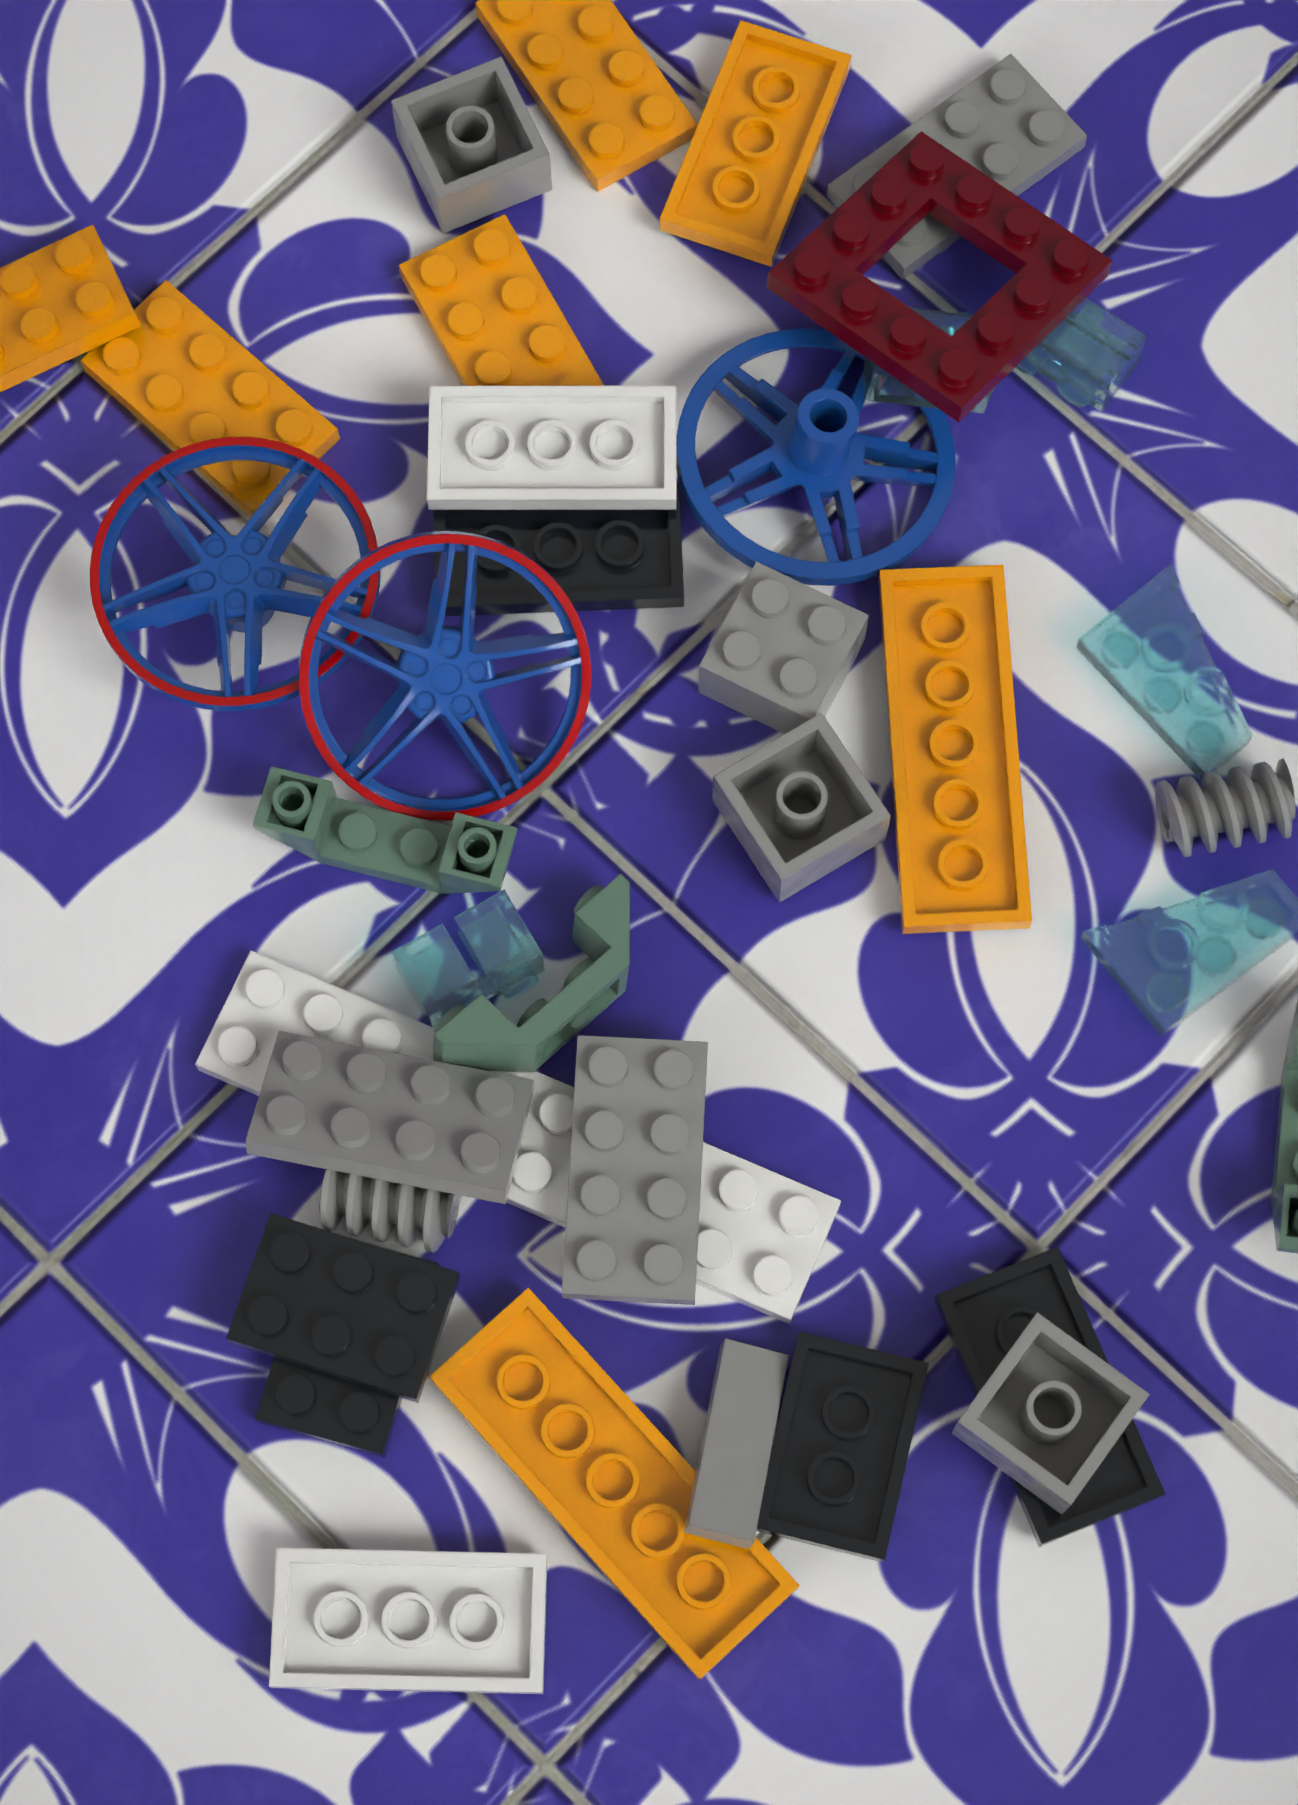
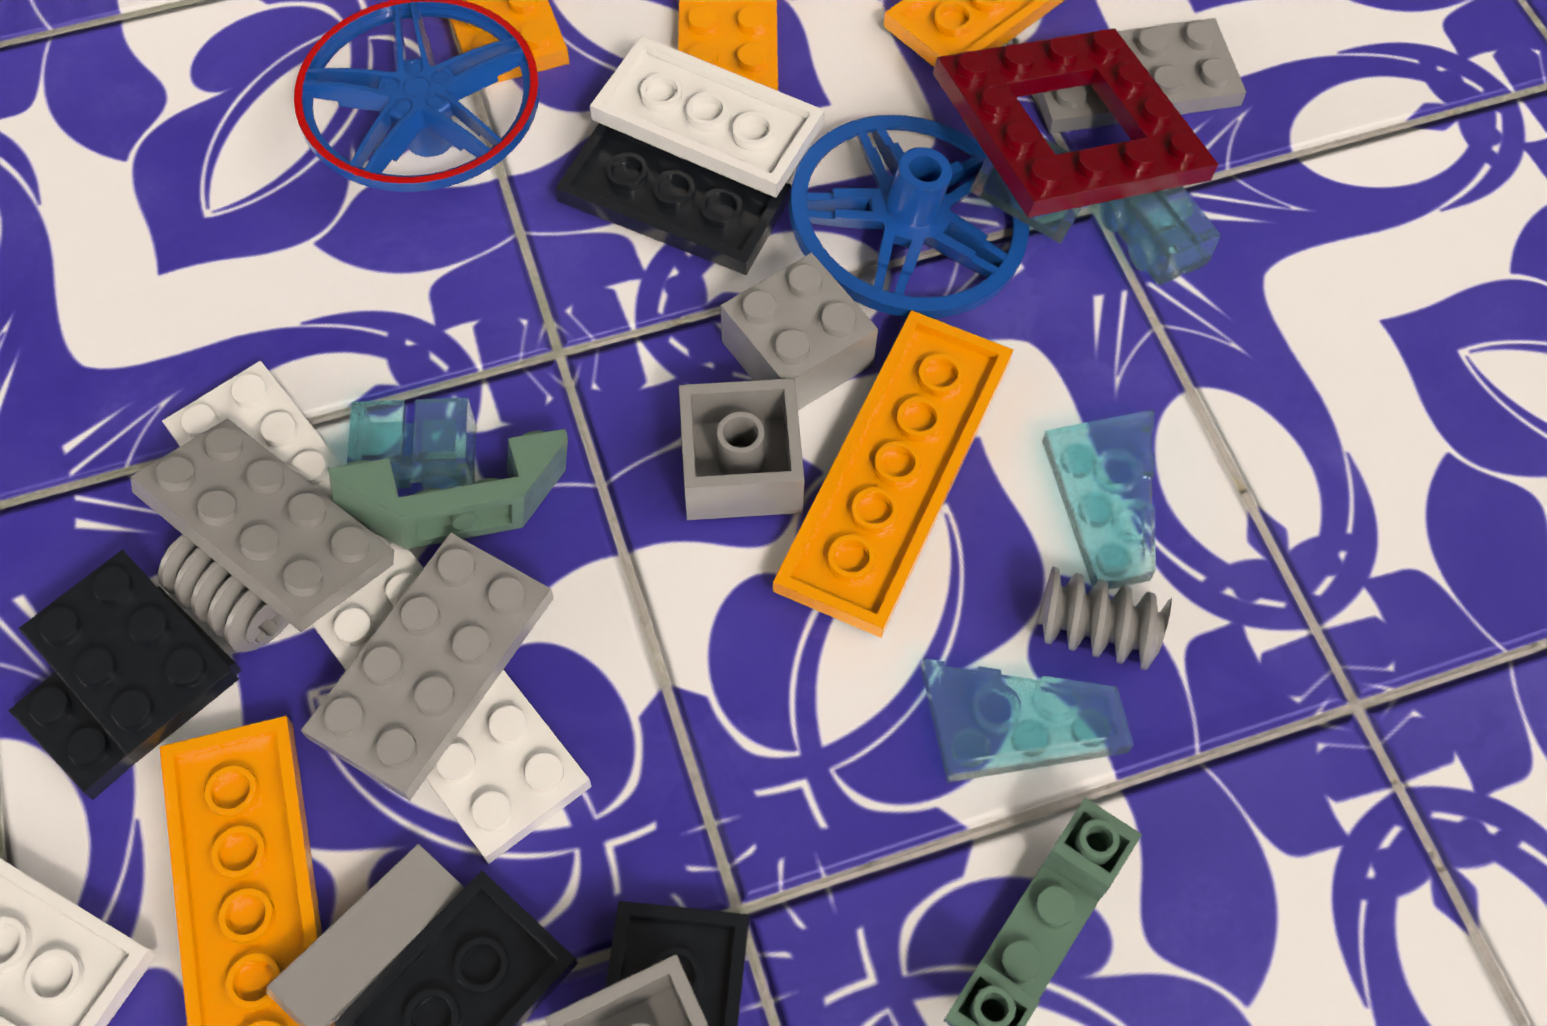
camera: 25 degrees right, 10 degrees down
sand green slope [253,766,518,894] -> none
blue wheel [298,531,591,821] -> none

